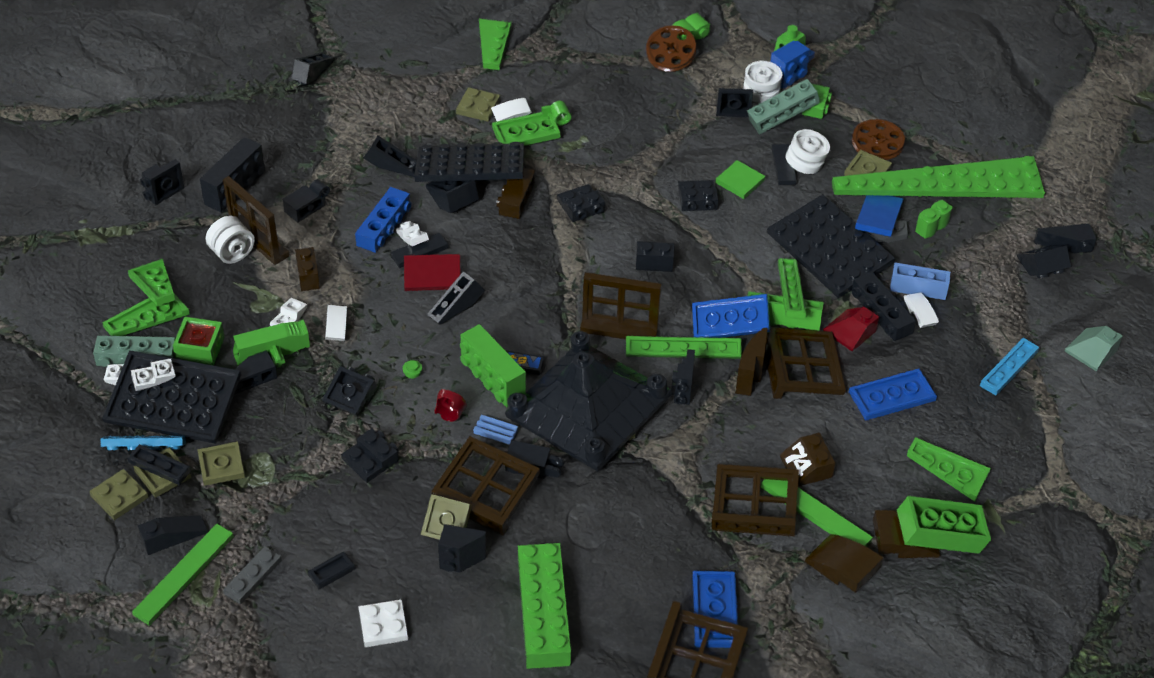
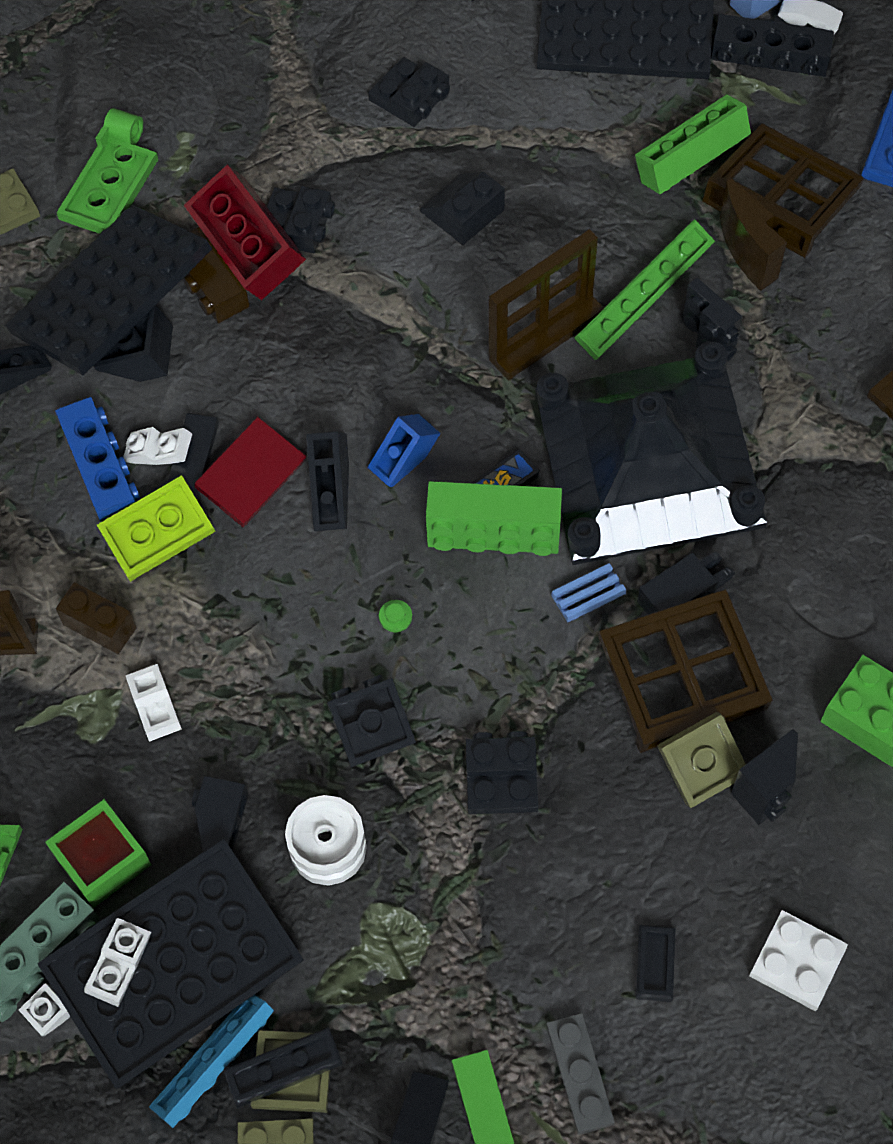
camera: 45 degrees left, 15 degrees up
olive plate [197,442,245,486] -> none
bright green piece [233,320,310,367] -> none
white slope [325,305,347,341] -> none
dark red hair [434,389,467,422] -> none
white slope [491,98,532,121] -> none
blue tile [692,294,770,338] -> none
bright green tile [715,160,765,199] -> none
bright green tile [778,258,806,319] -> none
dark red slope [823,307,879,352] -> none
none -> lime plate [97,475,216,582]
none -> dark red brick [184,164,307,300]
none -> white wheel [285,795,367,886]
none -> blue slope [367,414,441,487]

